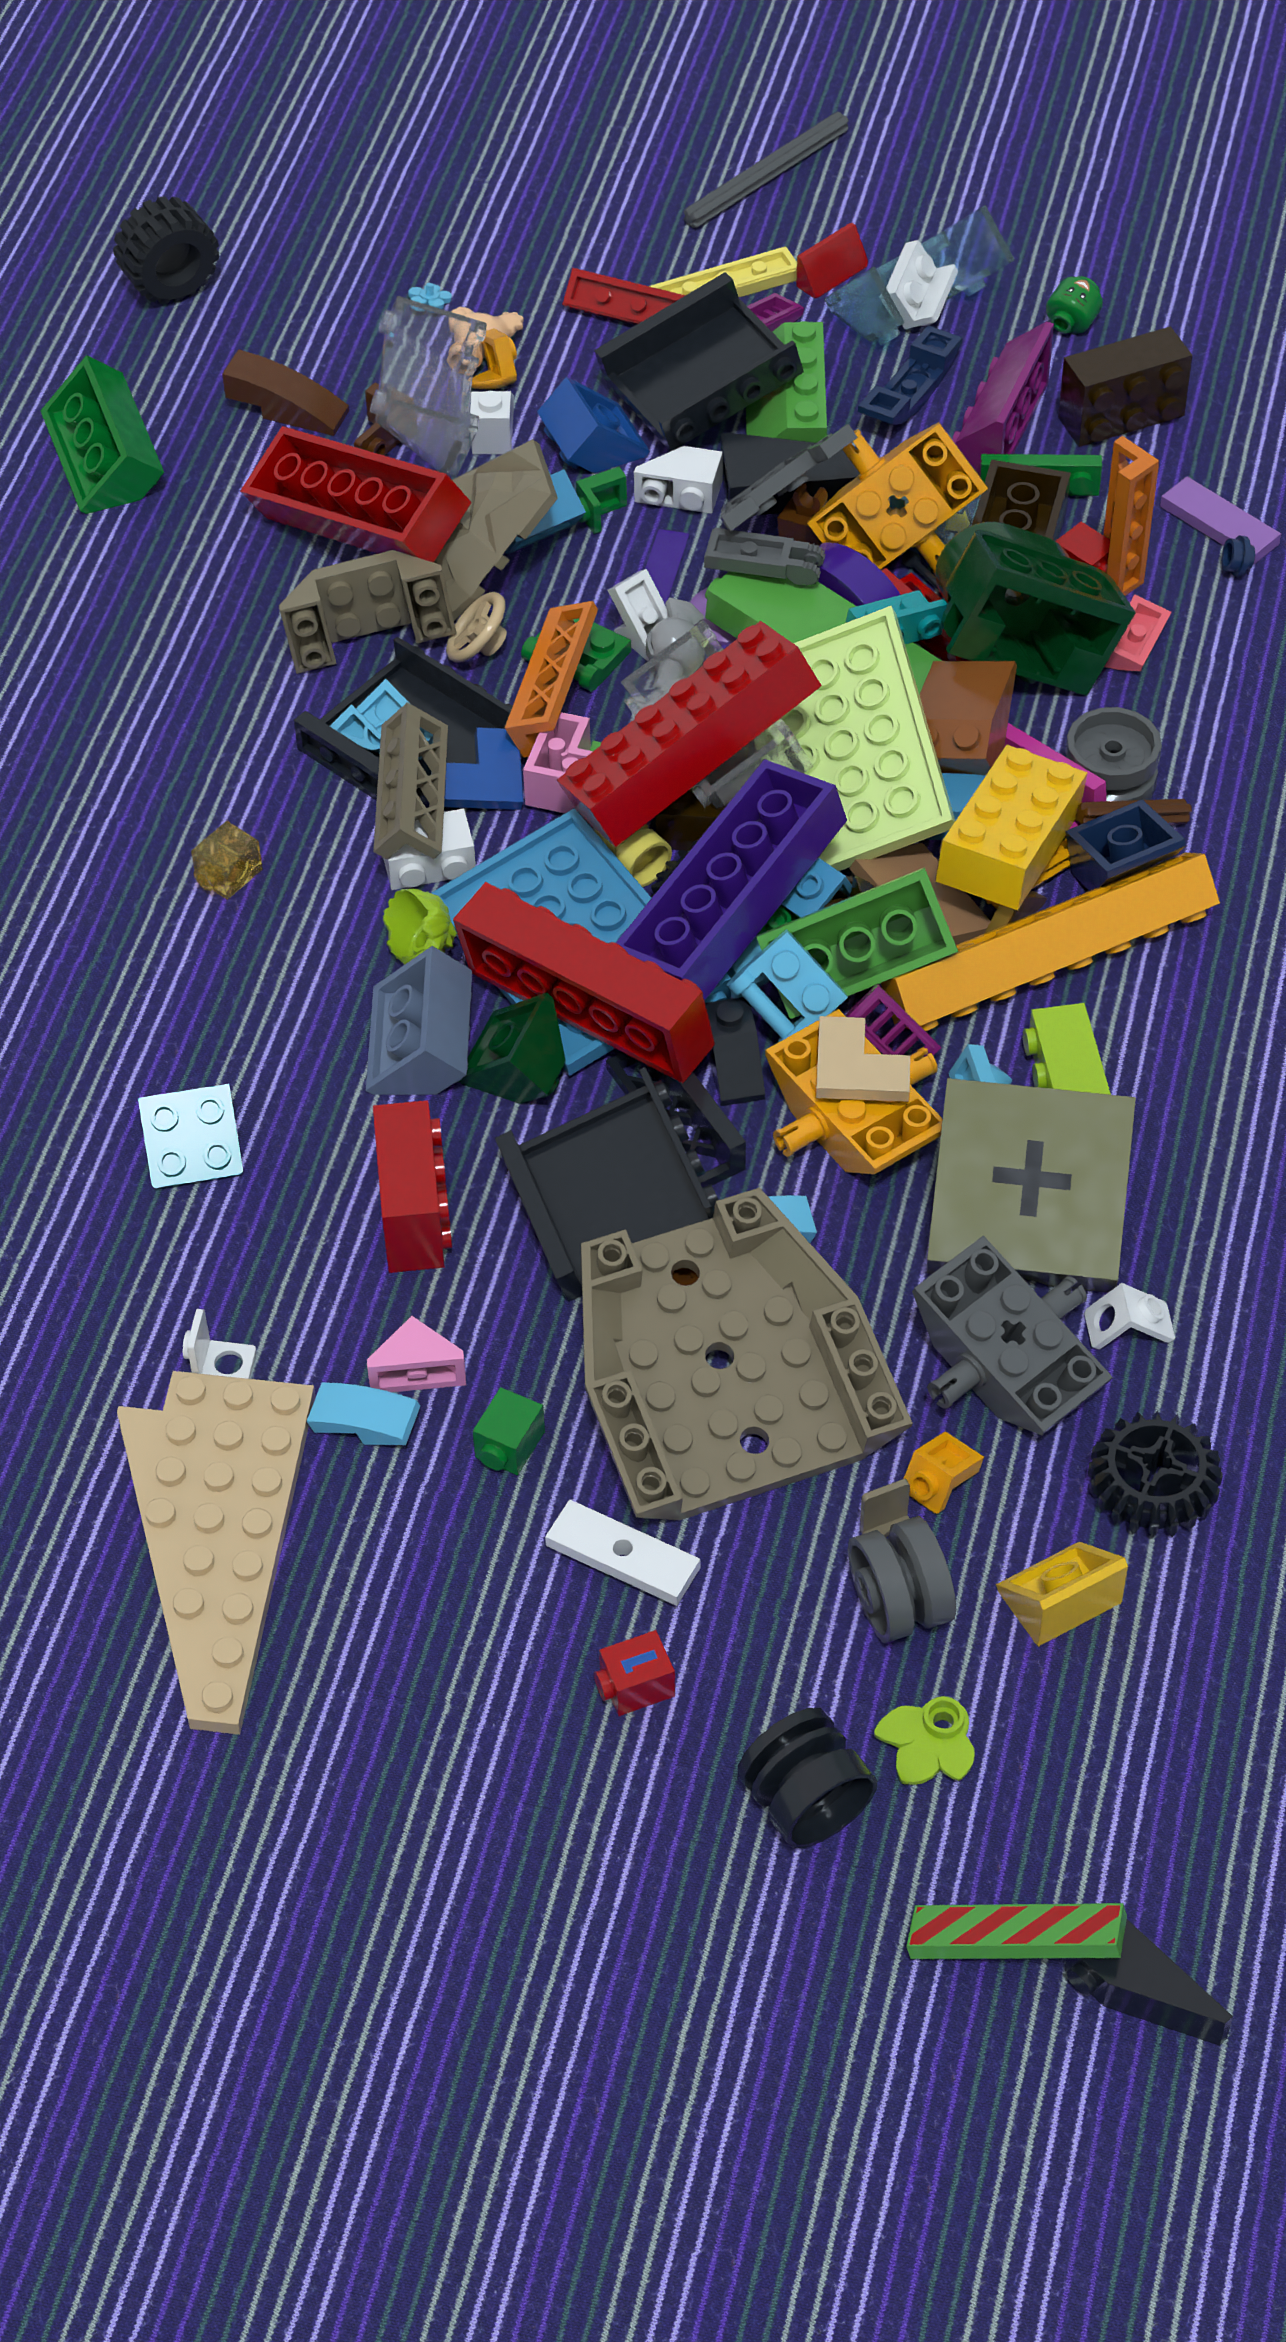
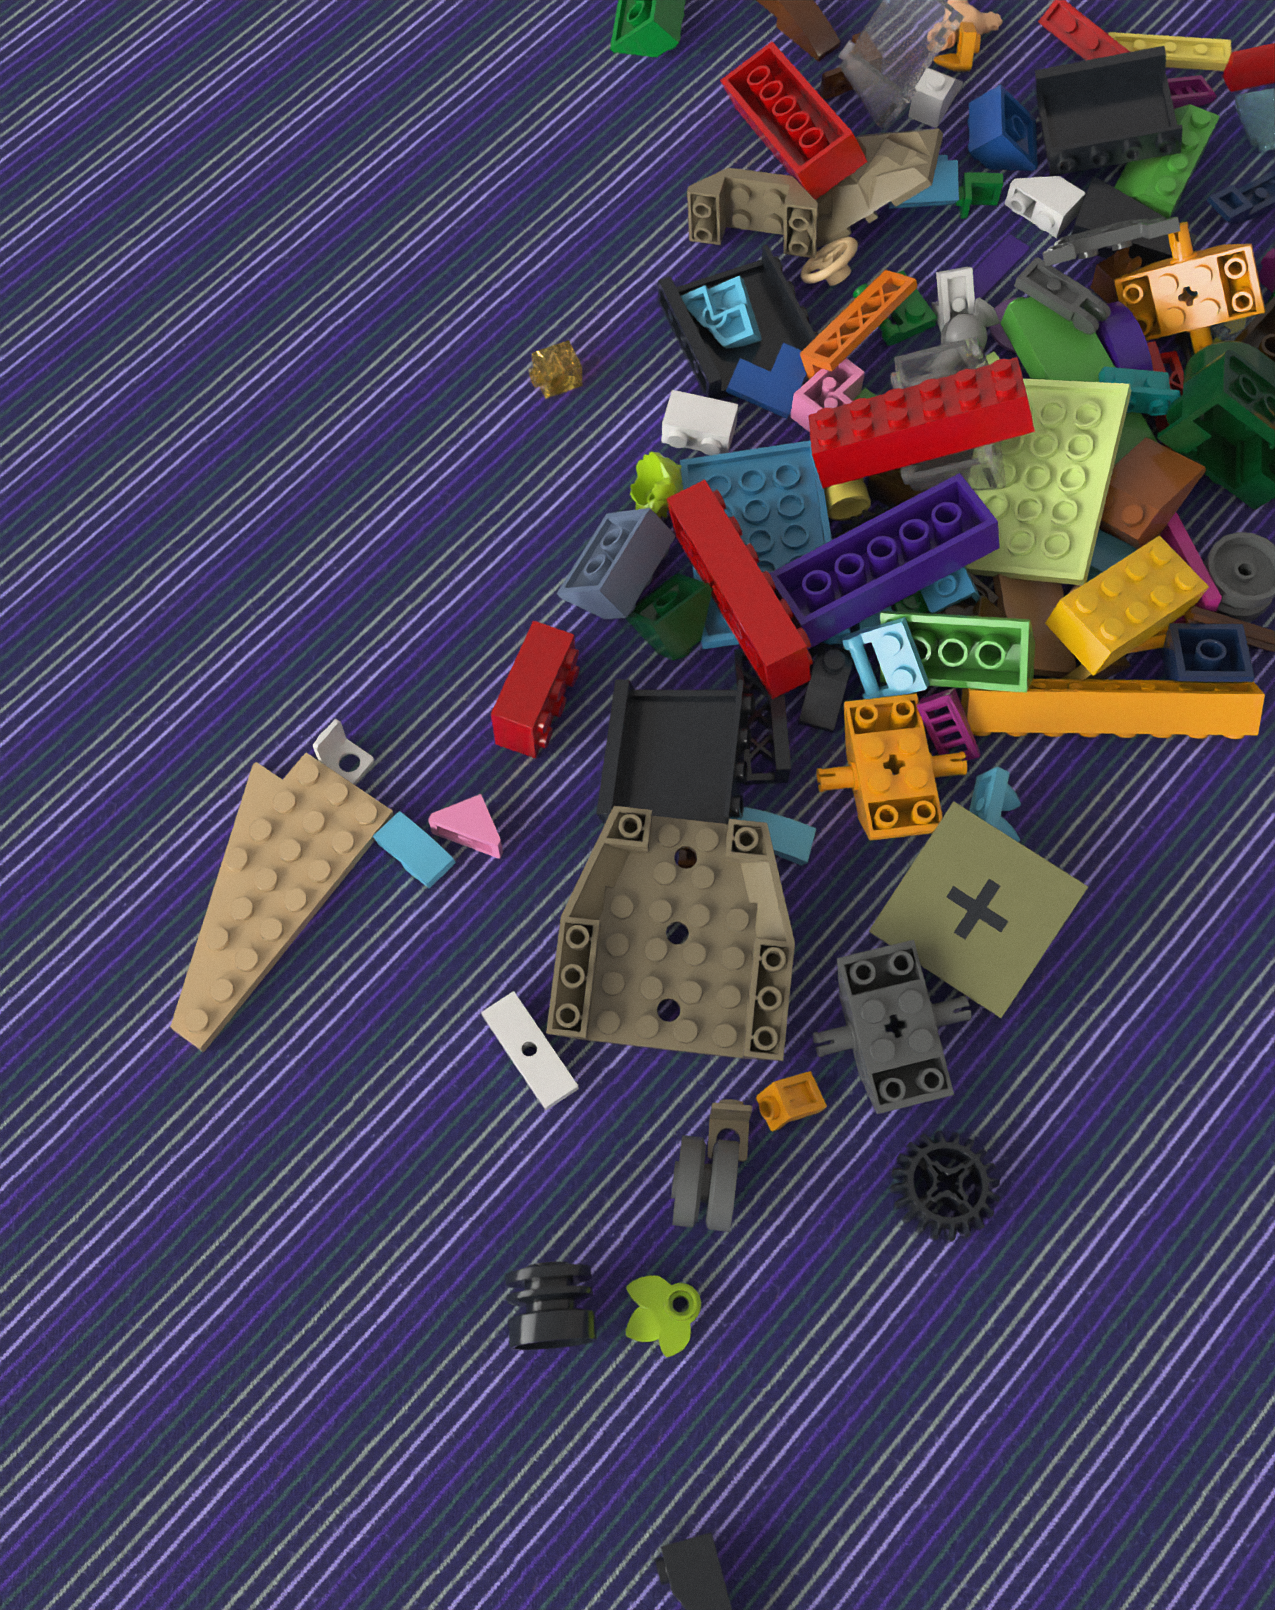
camera: 25 degrees right, 15 degrees up
bracket [138,1084,243,1189] -> none
dark tan fence [373,702,448,859] -> none
green brick [473,1387,545,1476] -> none
red brick [594,1630,675,1717] -> none
tan tile [816,1016,910,1102] -> none
bright green tile [906,1903,1127,1959] -> none
yellow slope [996,1542,1128,1647] -> none
lime brick [1023,1003,1111,1095] -> none
white bracket [1084,1283,1175,1350] -> none

